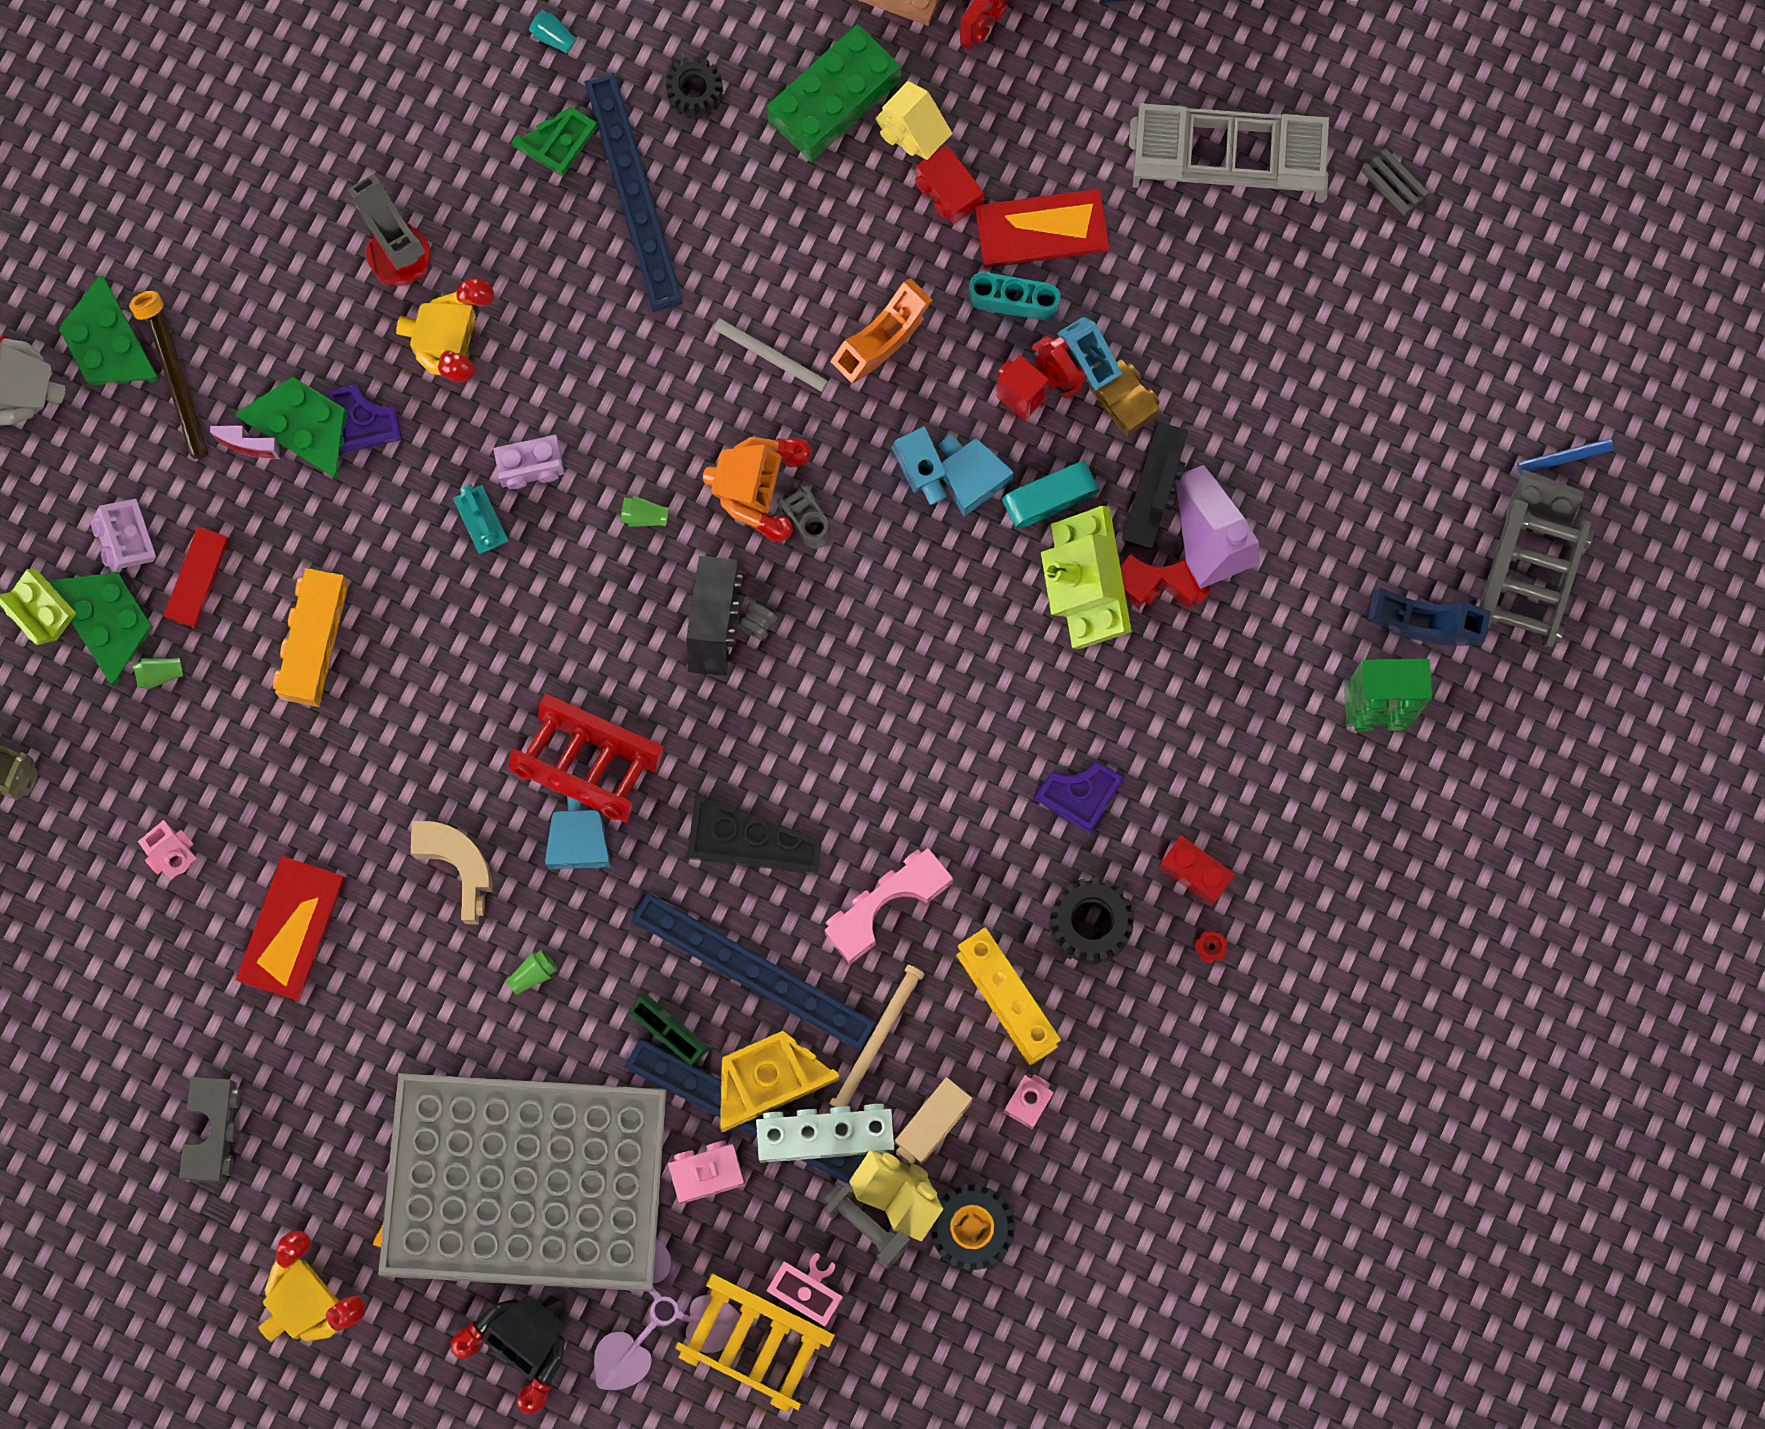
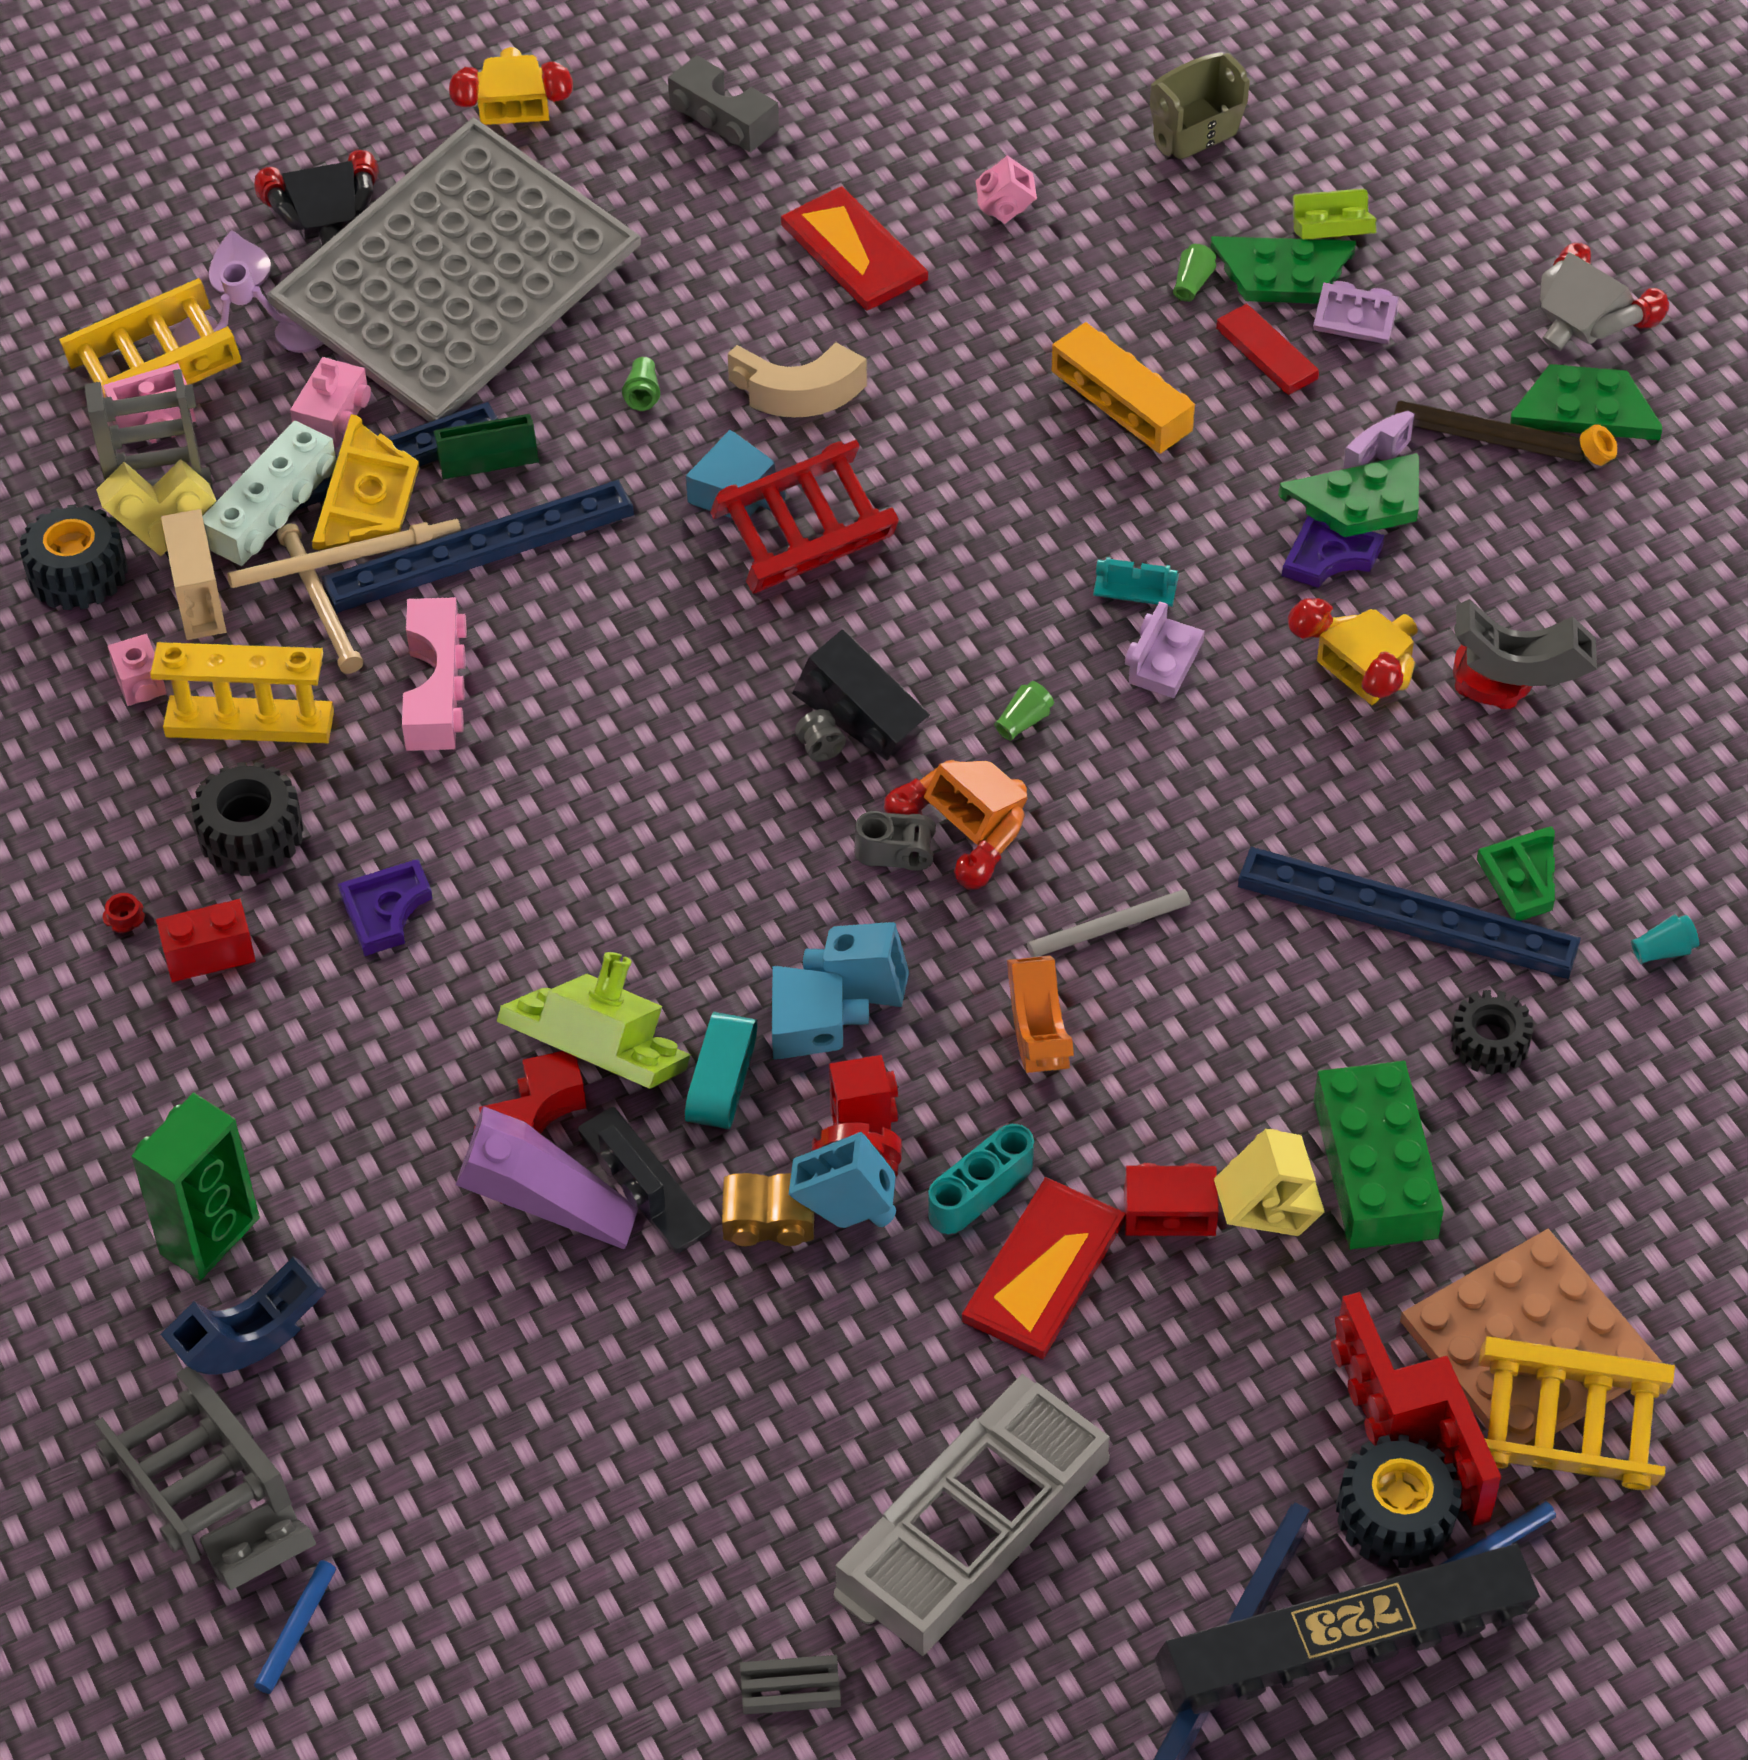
camera: 125 degrees right, 25 degrees down
black wing [687,793,822,875] -> none
none -> tan bar [227,519,461,588]

